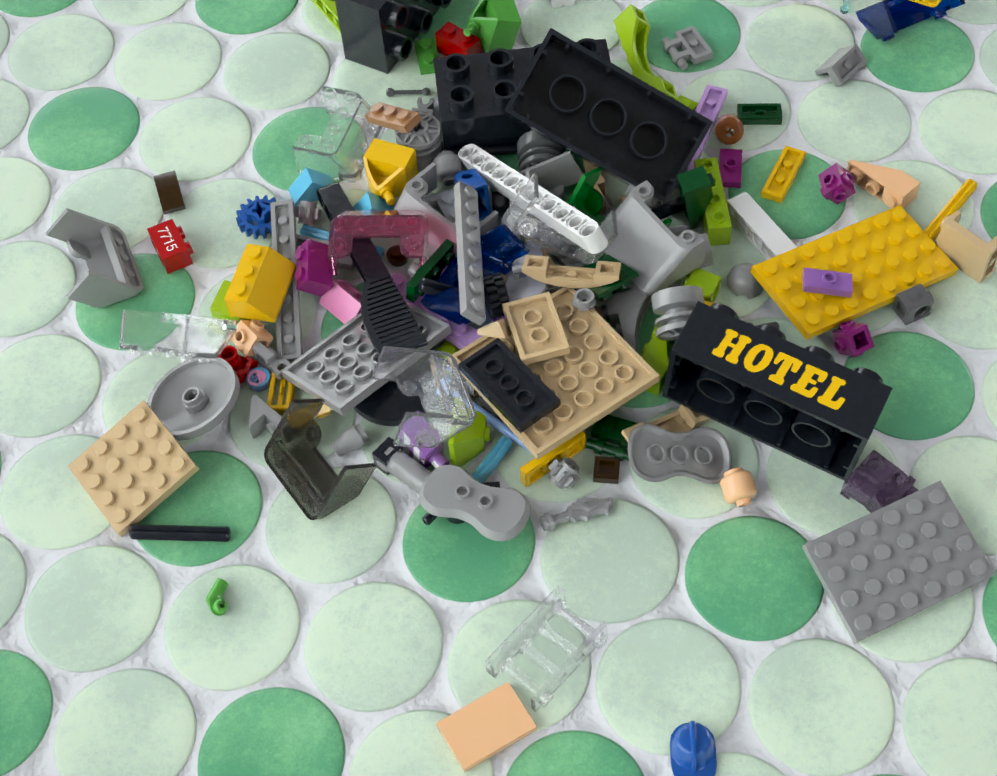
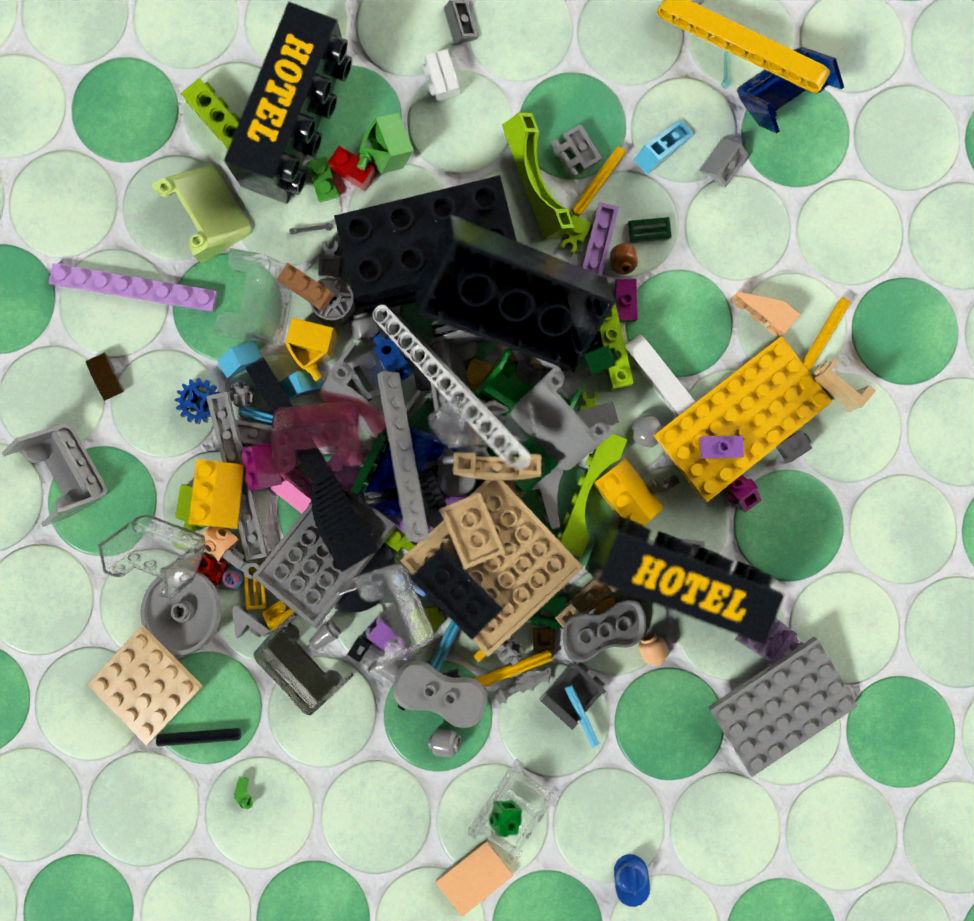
camera: 15 degrees left, 30 degrees up
red brick [147,219,194,274] -> none
tan slope [477,318,511,339] -> none
light grey plate [572,288,597,311] -> none
light grey wheel [651,285,705,341] -> none
yellow tile [761,145,806,204] -> none
magenta brick [818,163,856,205] -> none
none -> lavender plate [49,263,218,313]
none -> yellowish green windscreen [151,166,251,263]
none -> light grey head [428,729,461,758]
none -> yellow axle [474,650,553,687]
none -> green brick [489,801,522,837]
none -> dark grey panel [539,661,606,730]
none -> medium azure bar [565,685,599,747]
none -> yellow axle [571,146,626,217]
none -> medium azure slope [634,119,694,175]

